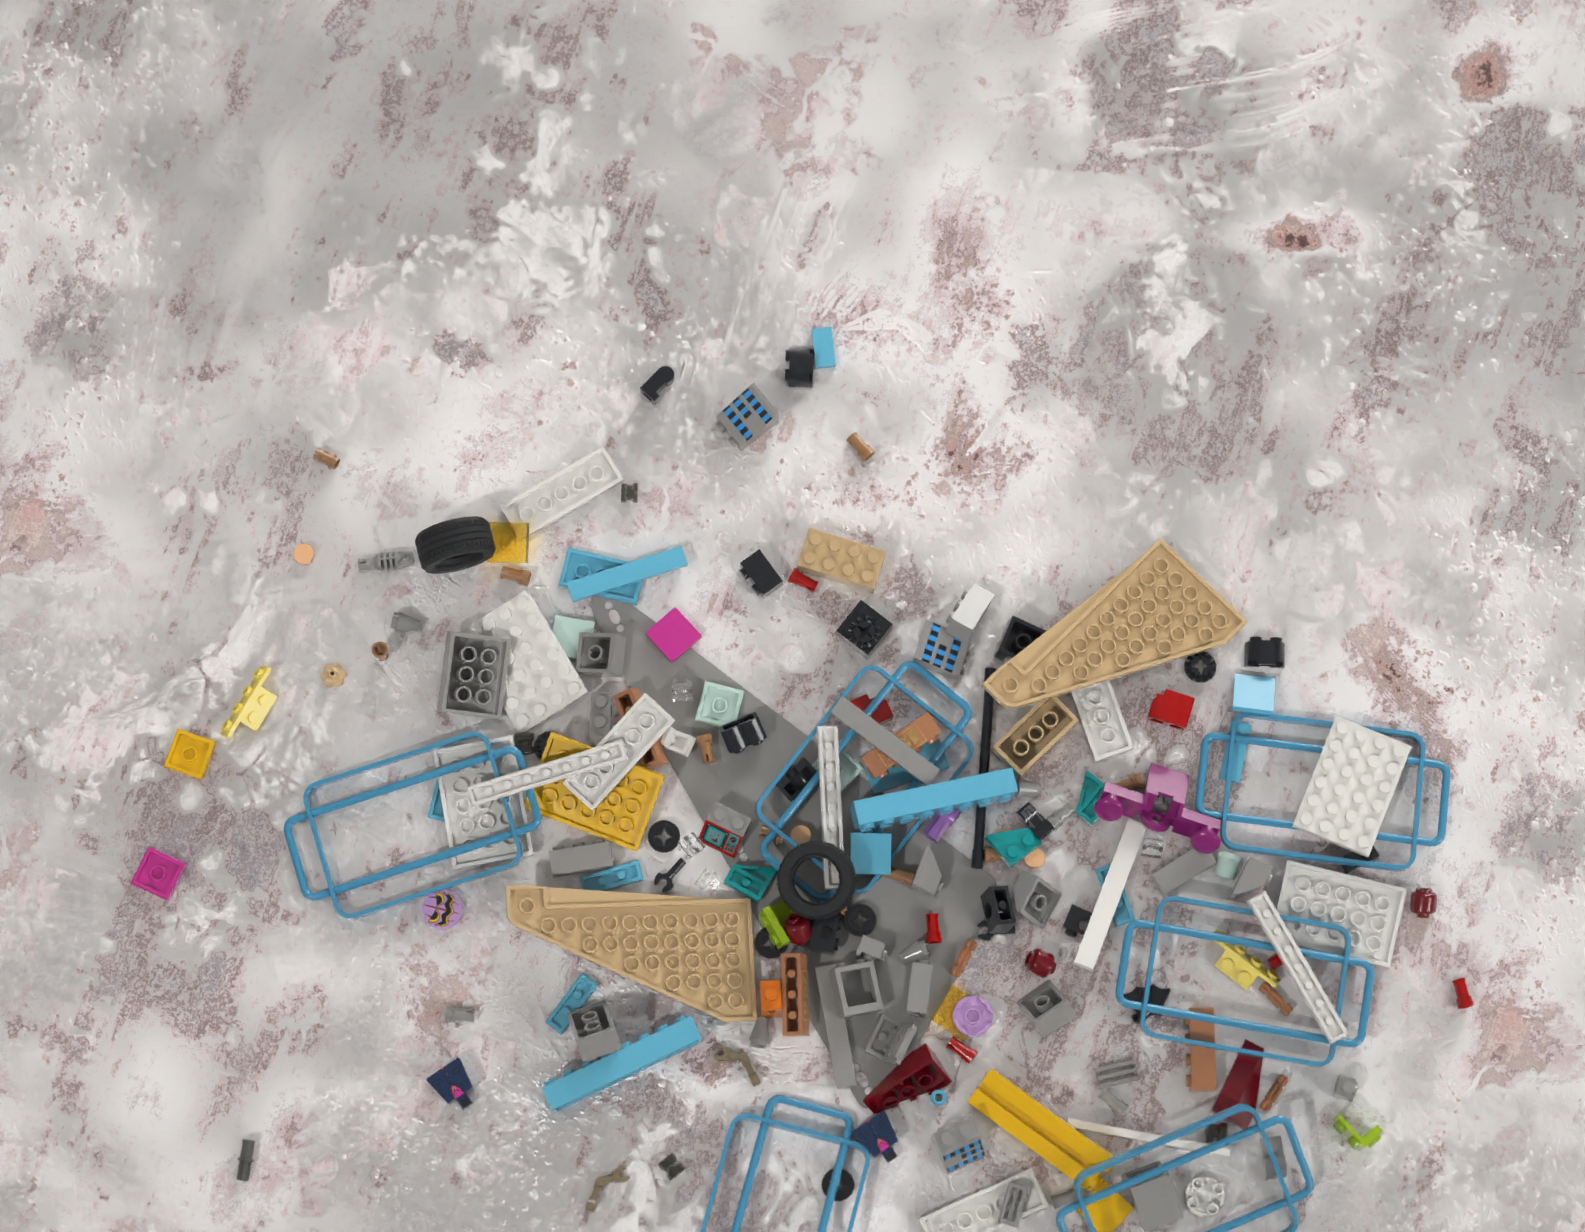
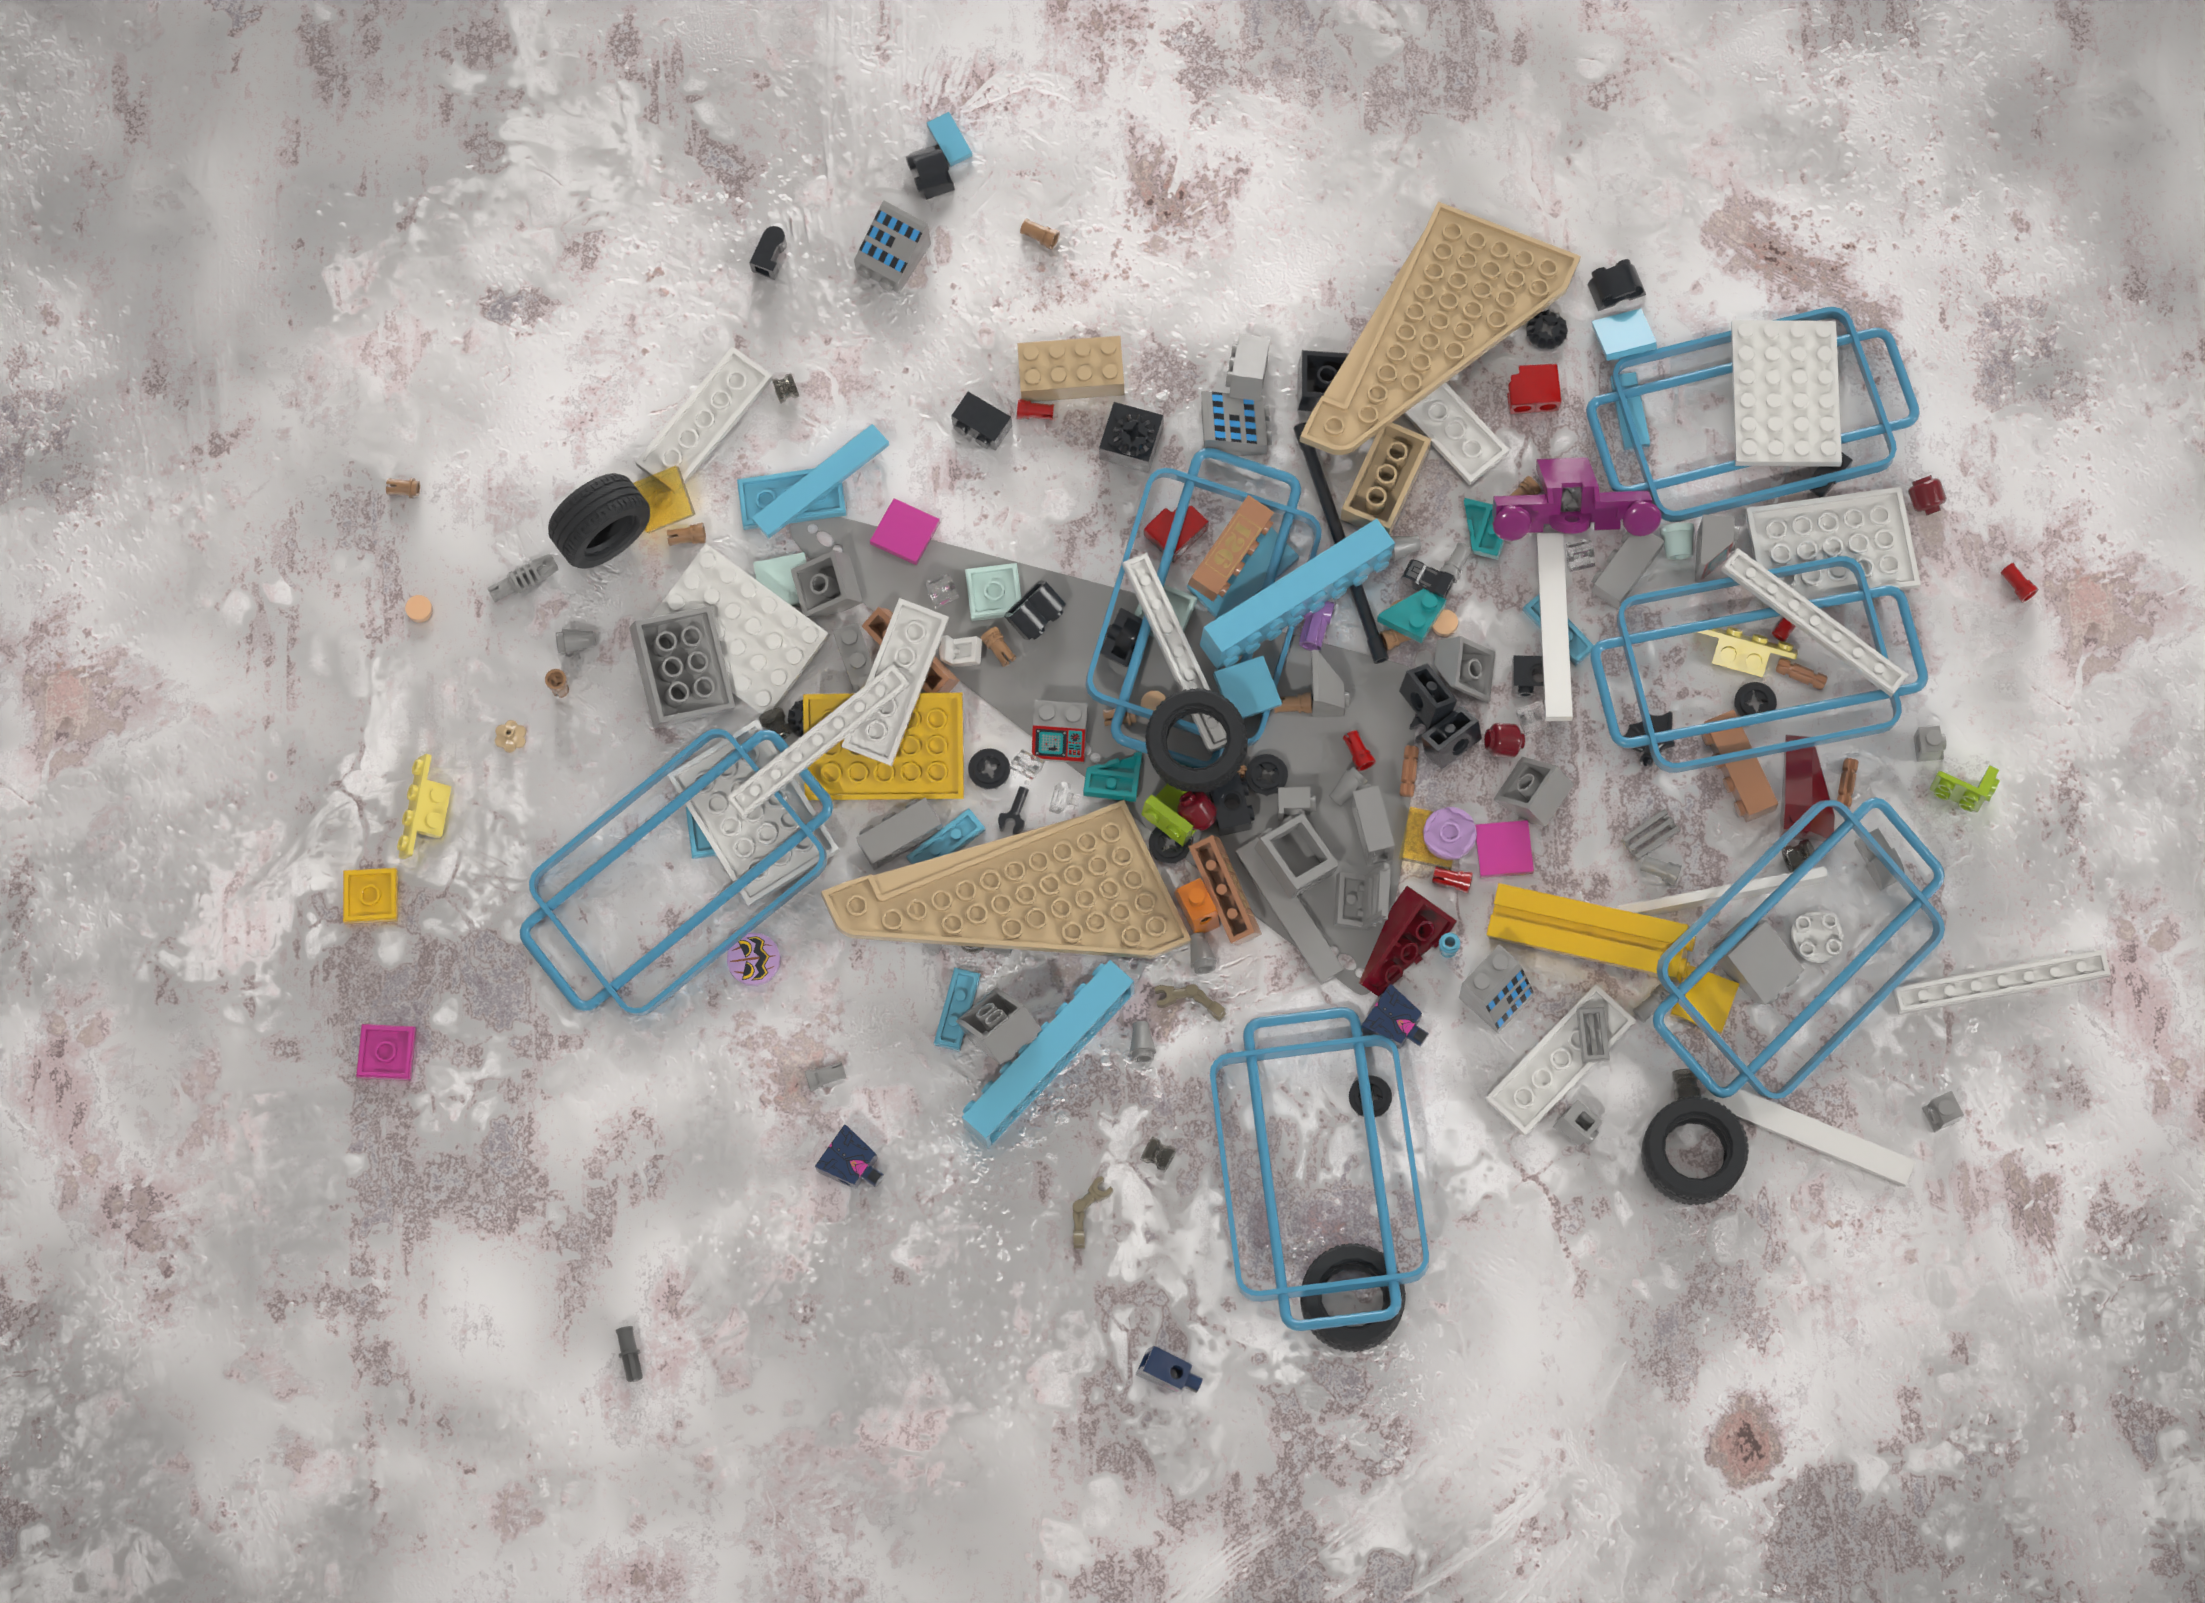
camera: 15 degrees left, 5 degrees down
light grey tile [830,696,940,786] -> none
none -> light grey cone [1129,1021,1156,1063]
none -> black brick [1421,705,1482,769]
none -> dark pink tile [1475,820,1534,878]
none -> black gear [1734,682,1777,716]

